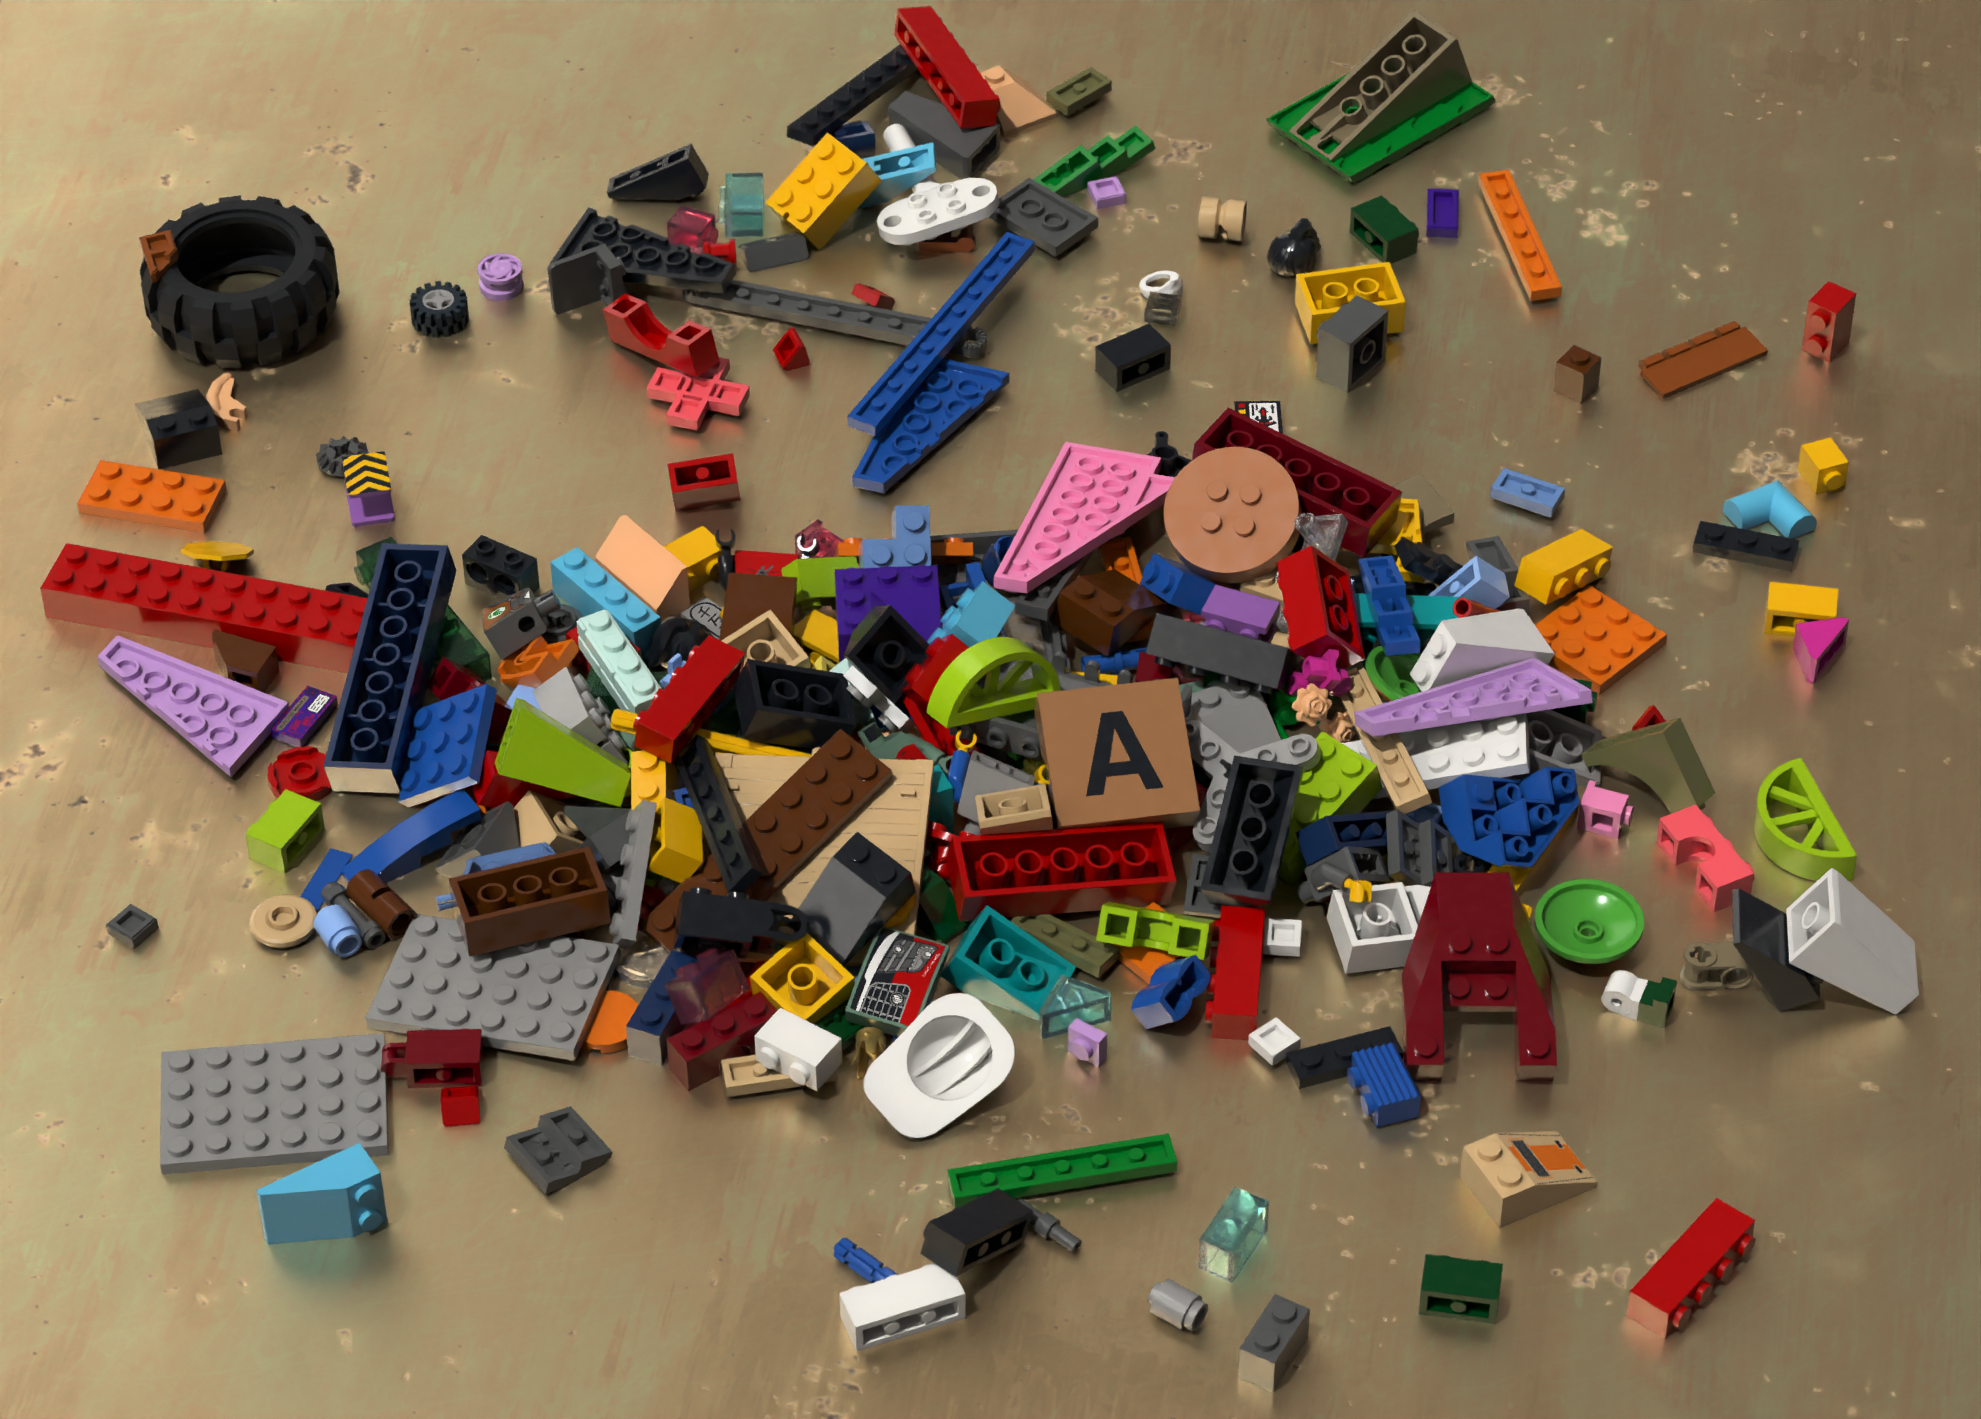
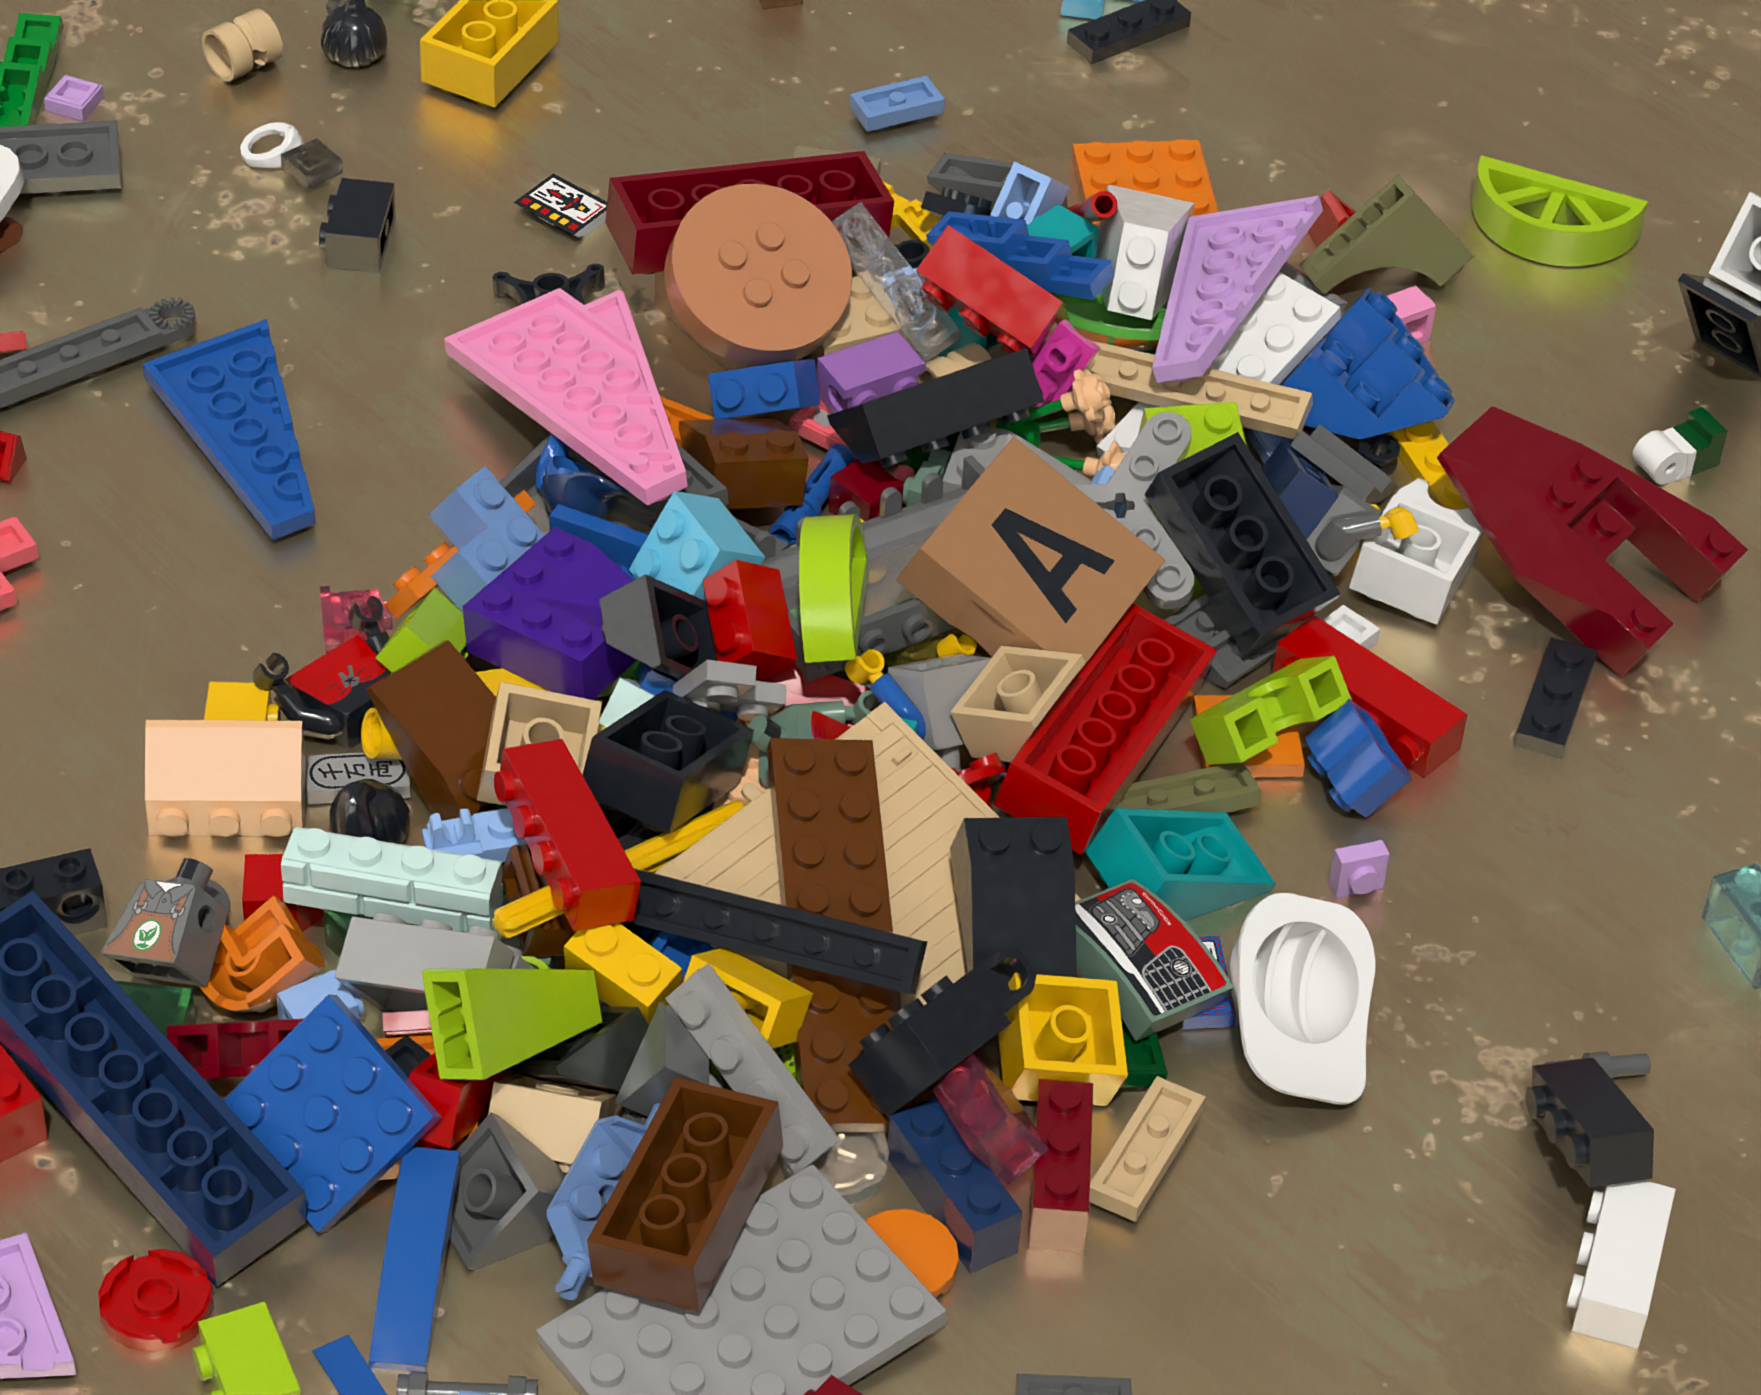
camera: 55 degrees left, 0 degrees up
dark purple tile [271,686,338,747] -> none
reddish brown pin [346,869,417,939] -> none
medium azure brick [550,547,661,659] -> none
red brick [667,453,741,511] -> none
white brick [754,1008,842,1091] -> none
blue axle [833,1238,898,1283] -> none
blue plate [847,232,1035,437] -> none
pearl gold piece [851,1027,886,1079] -> none
green plate [947,1133,1177,1208] -> none
clear light blue slope [1040,975,1111,1040] -> none
white plate [1248,1017,1301,1066] -> none
dark grey brick [1315,295,1388,393] -> none
blue brick [1347,1042,1421,1127] -> none
yellow brick [1514,528,1613,605] -> none
bright green dish [1534,879,1644,964] -> none
coral arch [1656,804,1755,912] -> none
dark tan piece [1679,940,1754,991] -> none
yellow brick [1764,581,1838,637] -> none
dark pink slope [1793,617,1849,684] -> none

